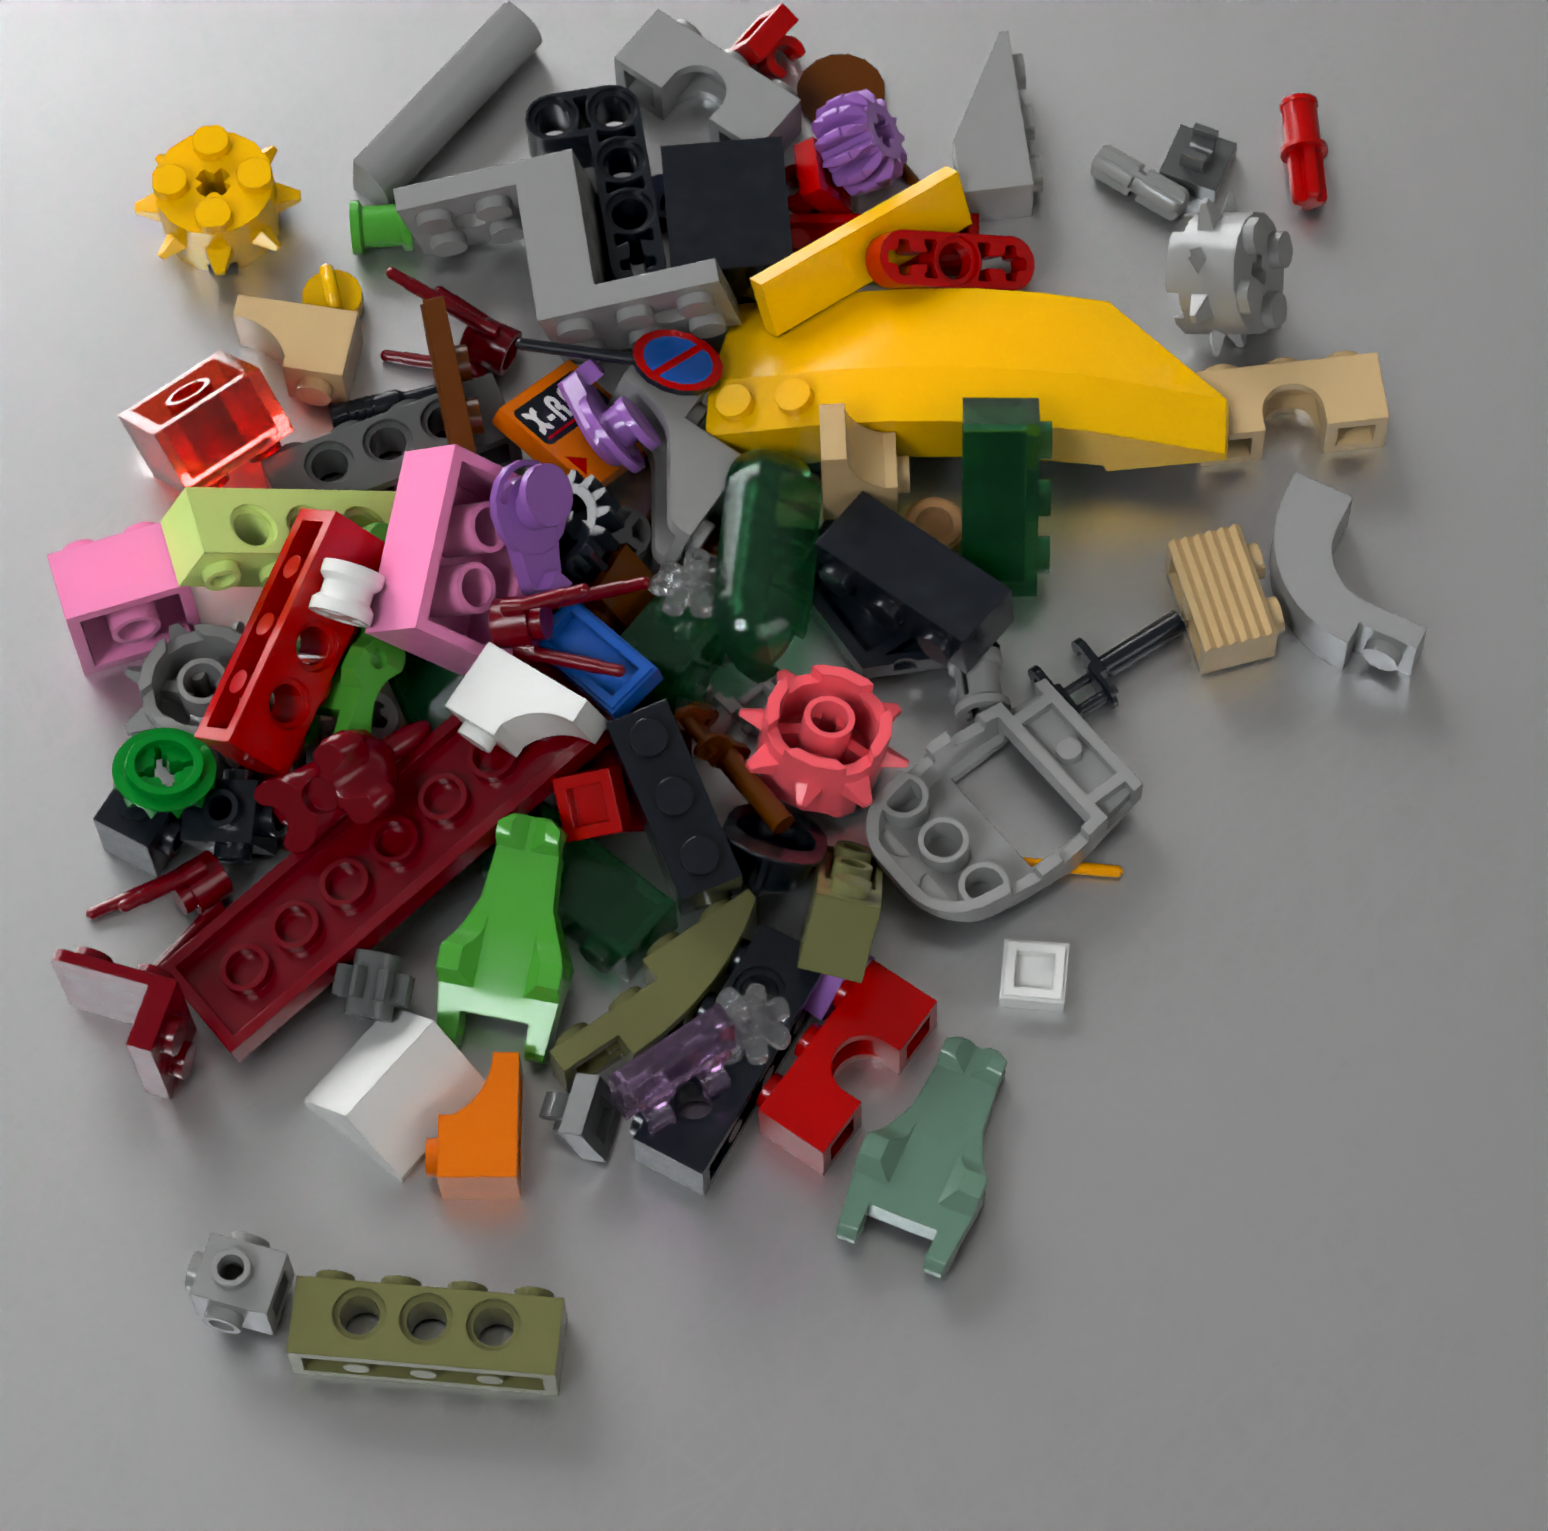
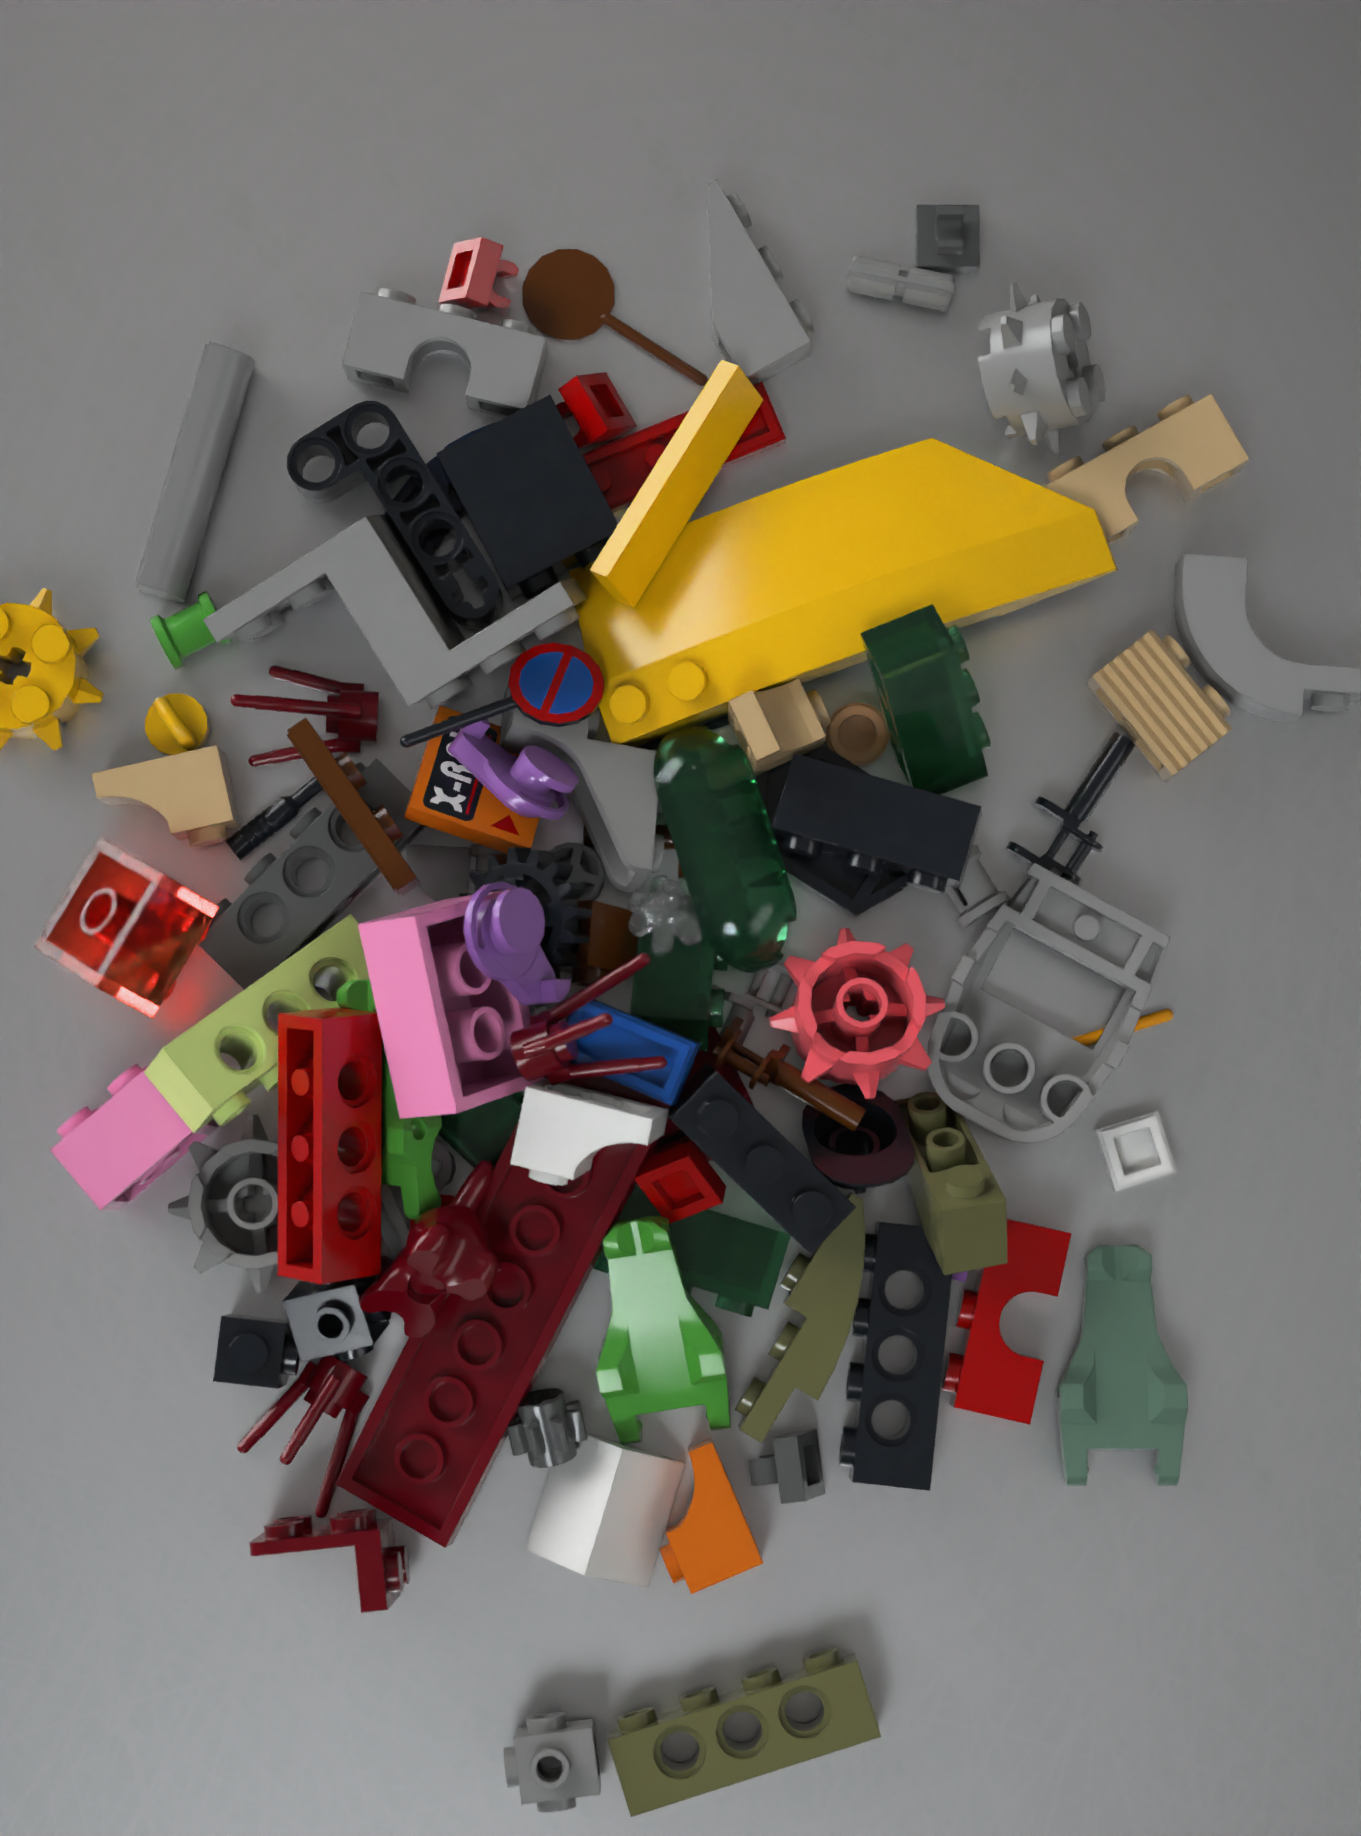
camera: 25 degrees left, 20 degrees up
green gear [112,728,216,819] -> none
white wheel [308,557,386,628] -> none
clear purple plate [608,1003,736,1137] -> none
clear plant [705,983,791,1065] -> none
medium lavender gear [811,89,907,196] -> none
red beam [865,229,1035,291] -> none
red axle [1279,93,1328,211] -> none

